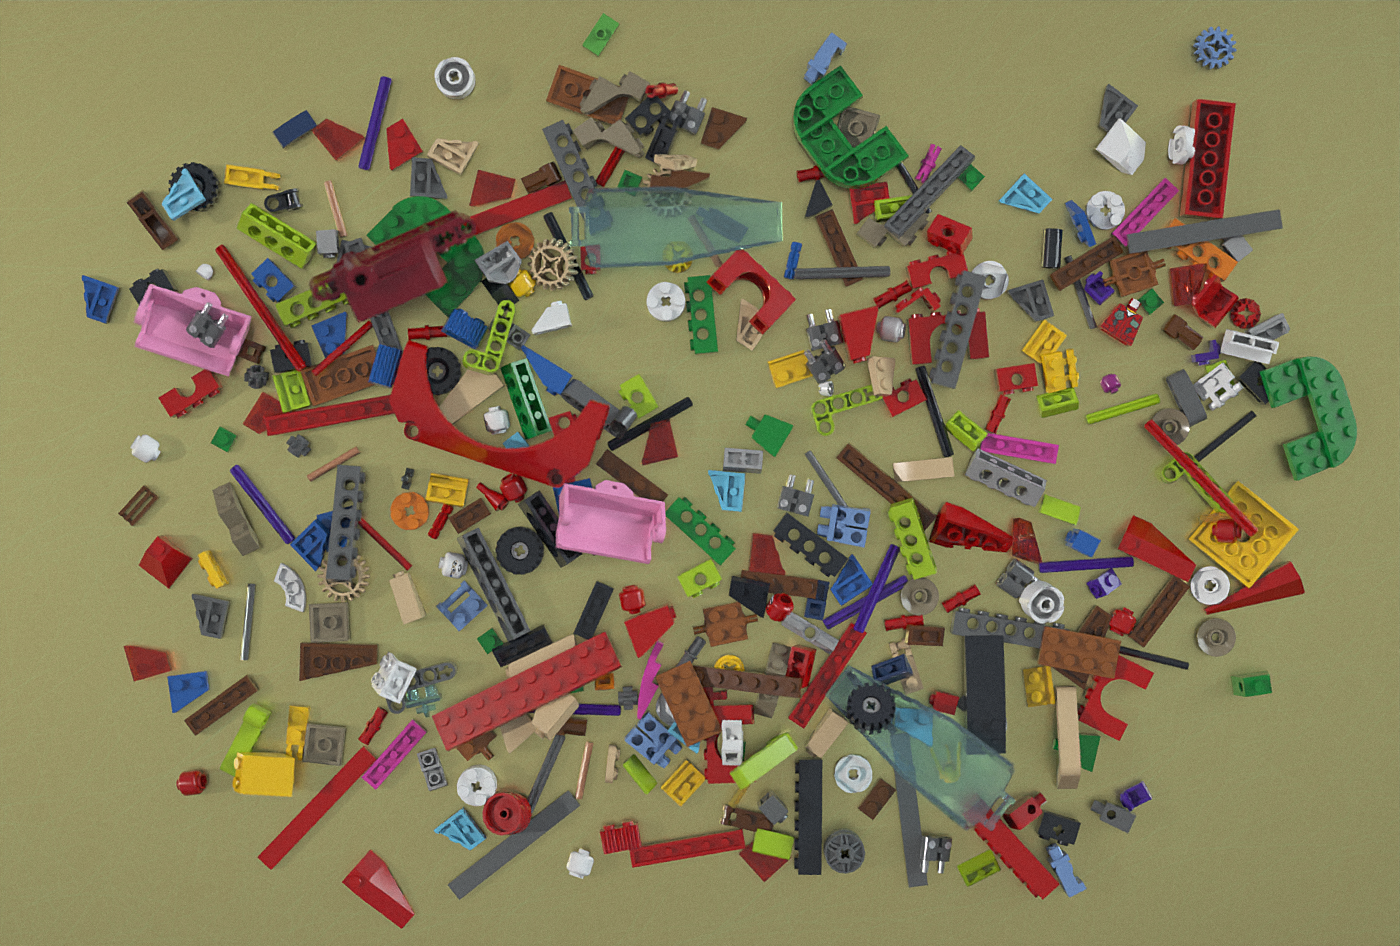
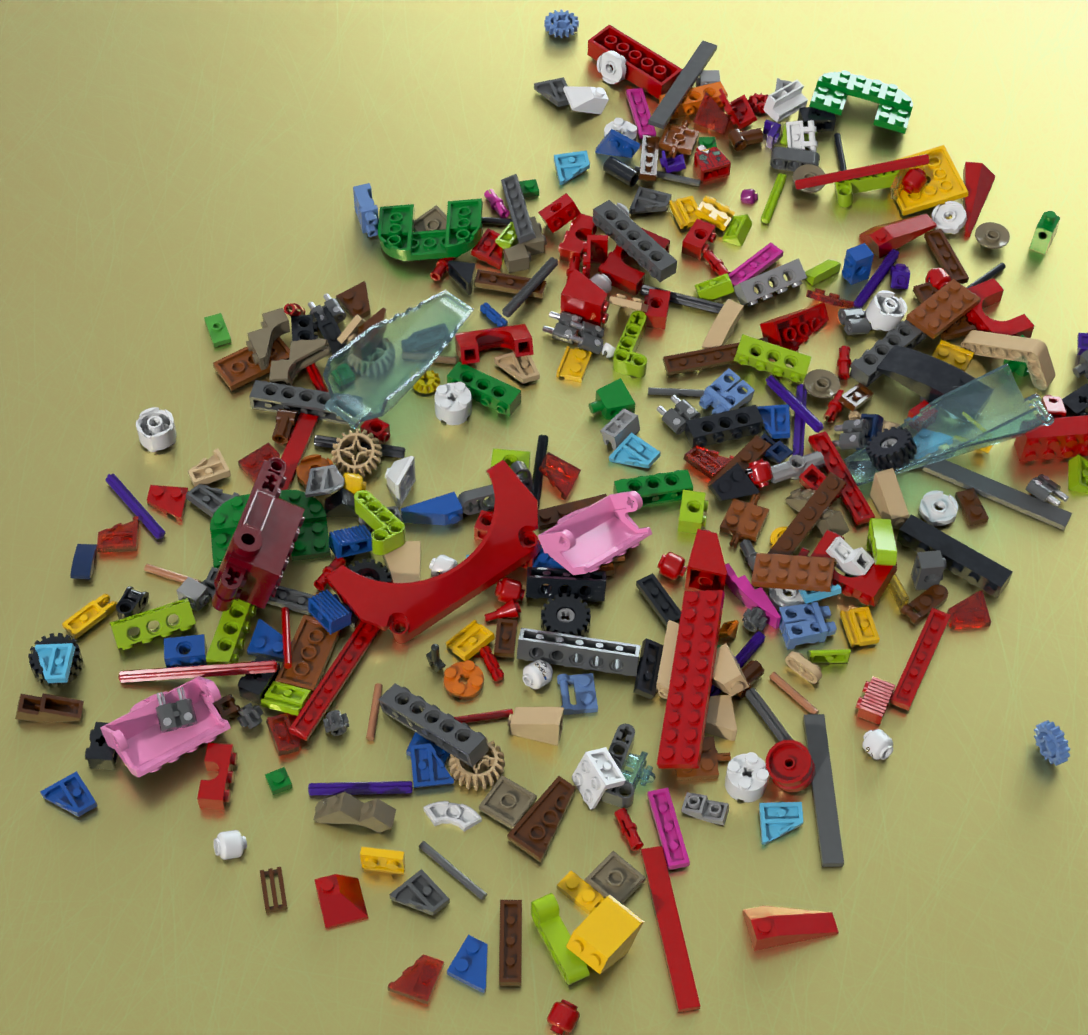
camera: 60 degrees left, 35 degrees down
white hinge [196,264,213,280] -> none
green plate [477,627,504,654] -> none
green brick [500,358,552,440] -> none
lime slope [752,829,794,860] -> none
dark grey wheel [823,828,865,874] -> none
none -> dark grey piece [832,419,869,450]

